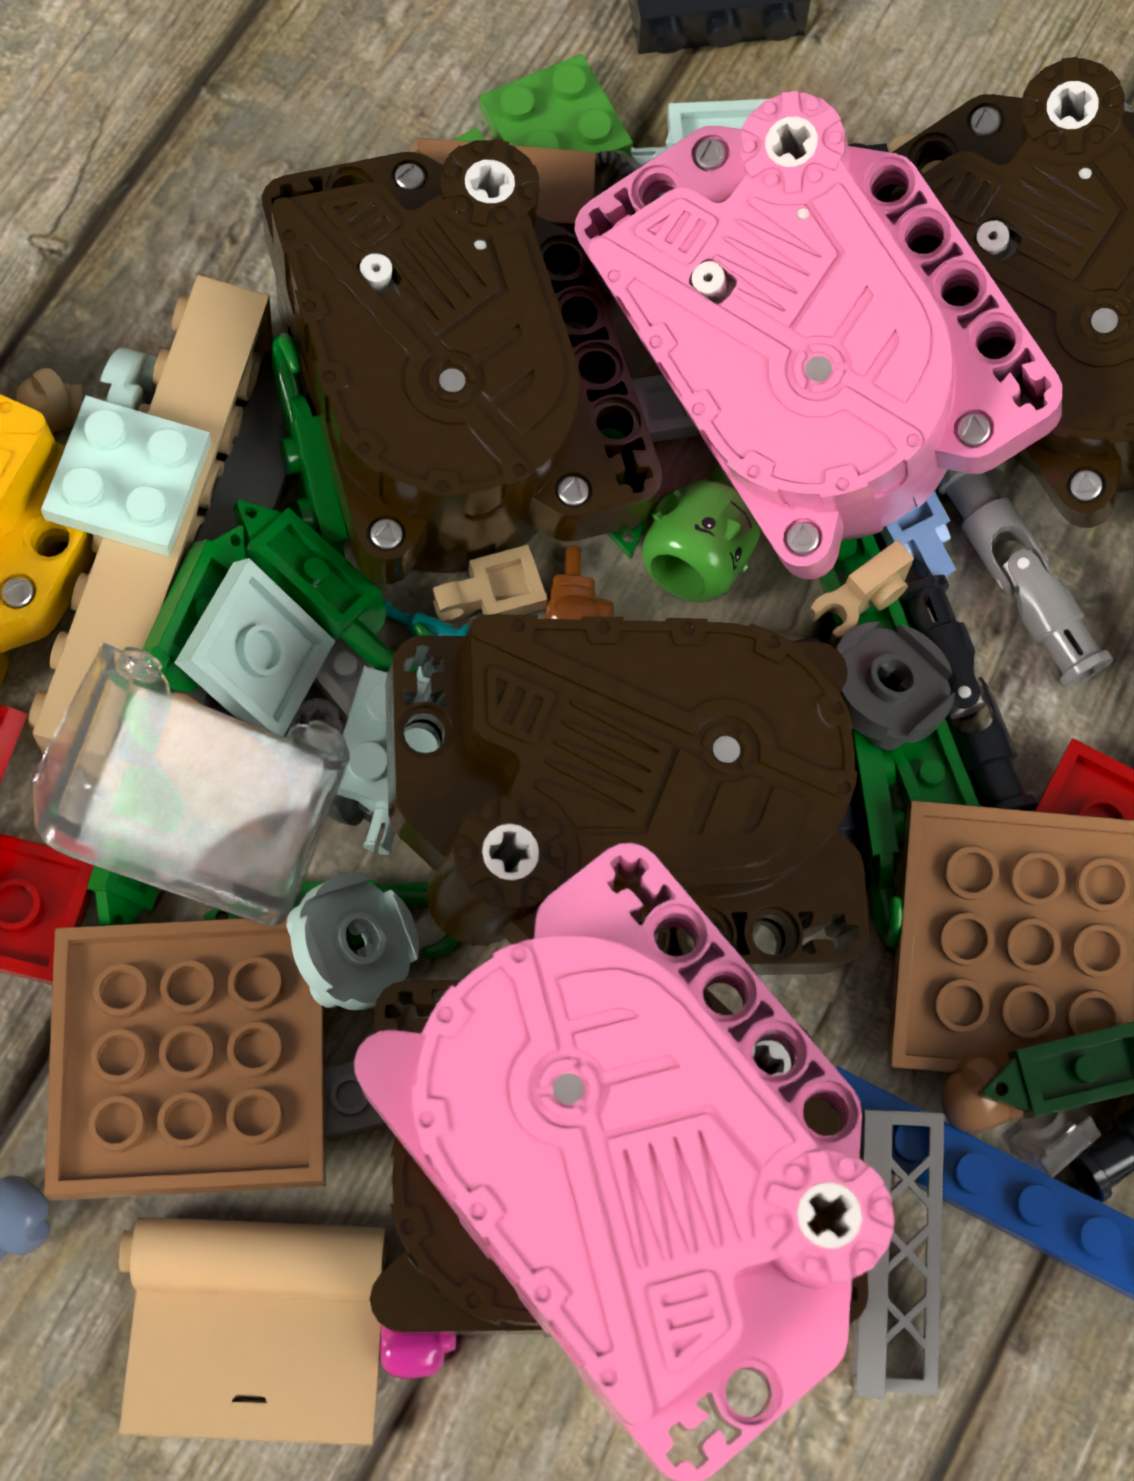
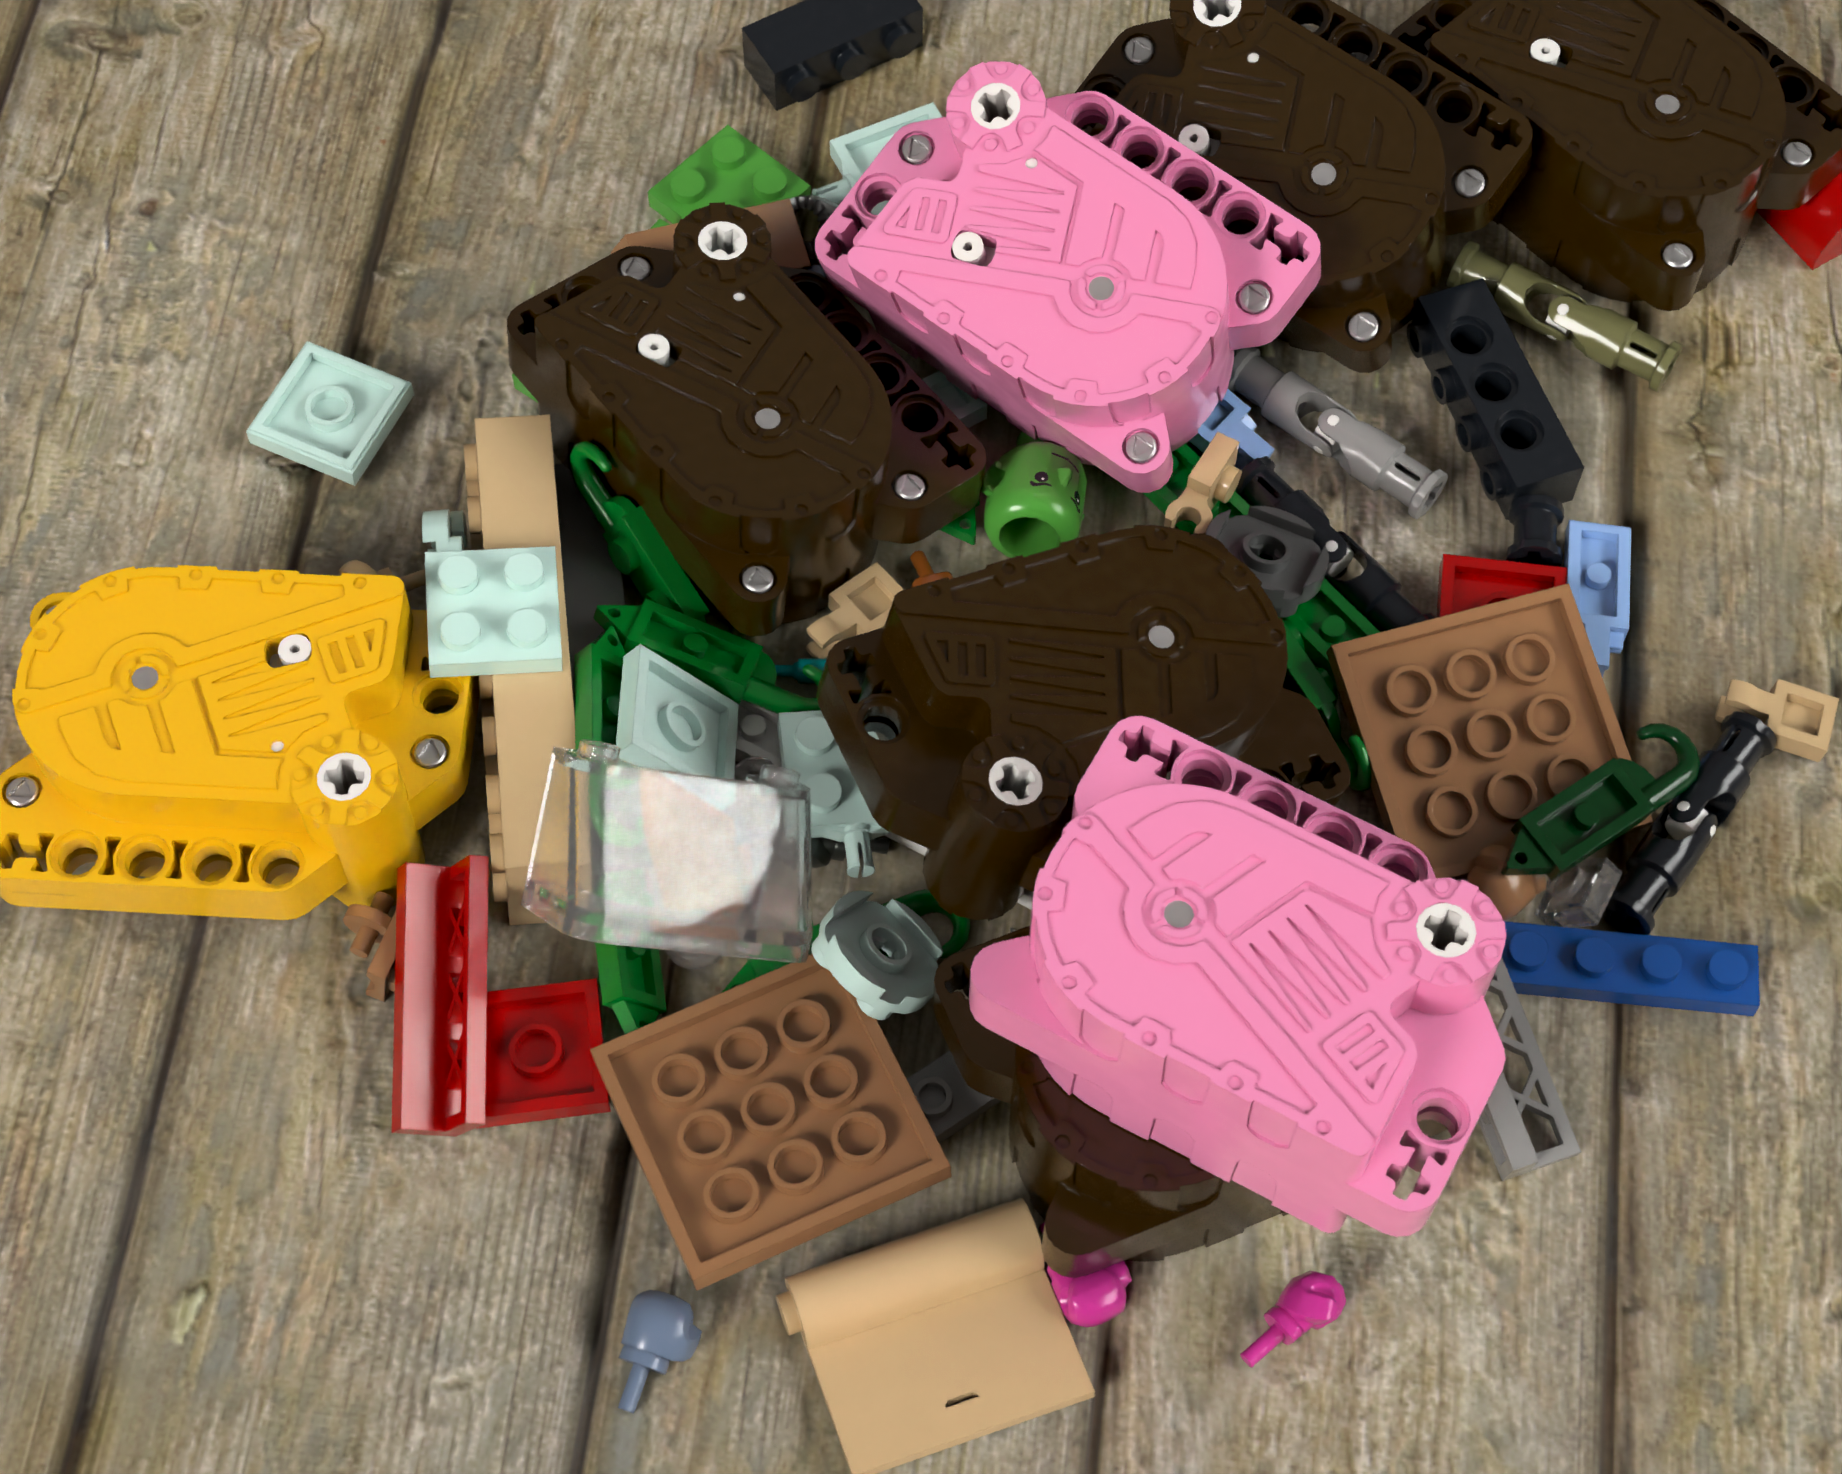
camera: 20 degrees left, 10 degrees down
none -> light aqua plate [246,341,414,486]
none -> dark pink piece [1240,1270,1346,1368]

